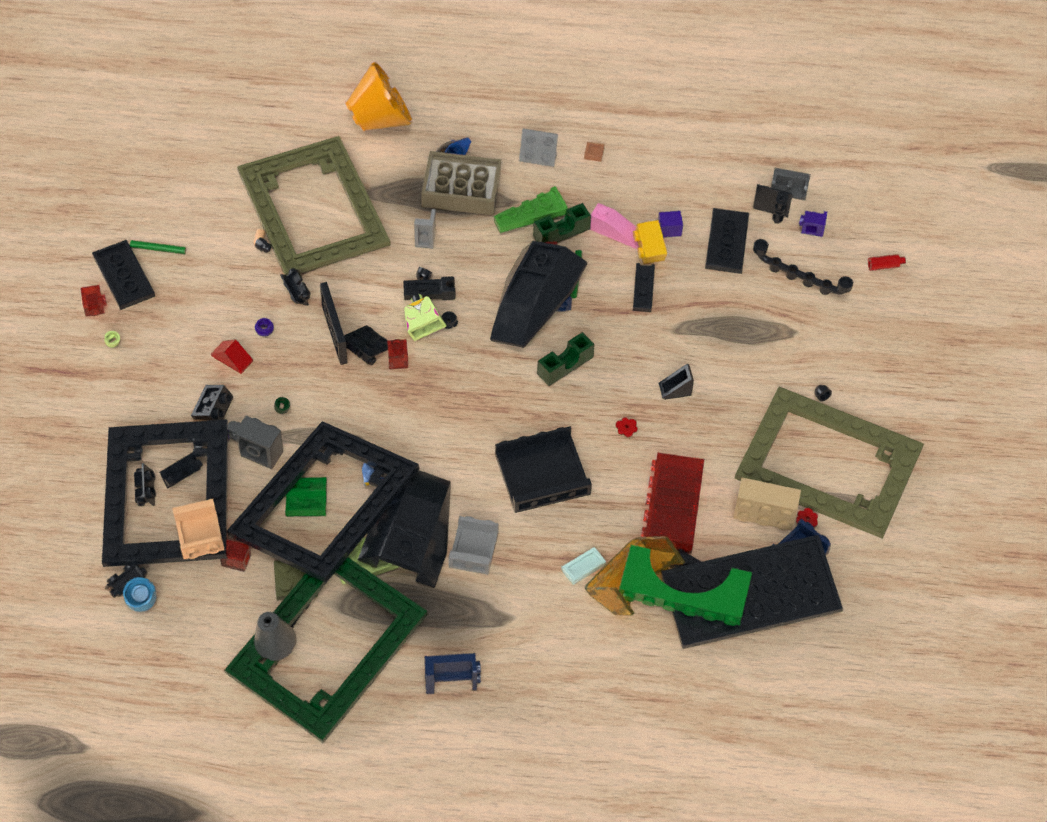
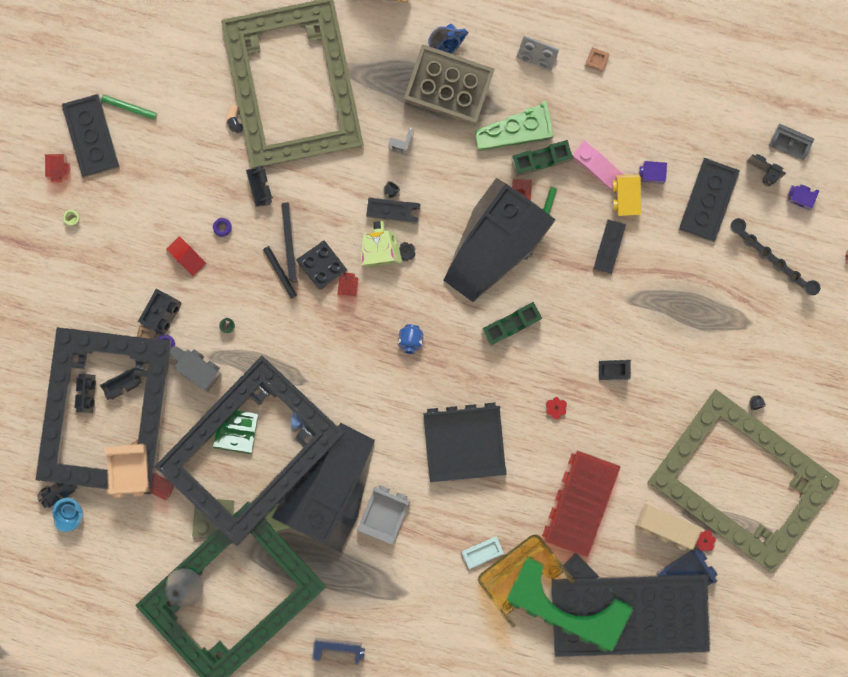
camera: 10 degrees right, 30 degrees up
none -> black bar [263,246,298,299]
none -> blue head [398,324,424,354]

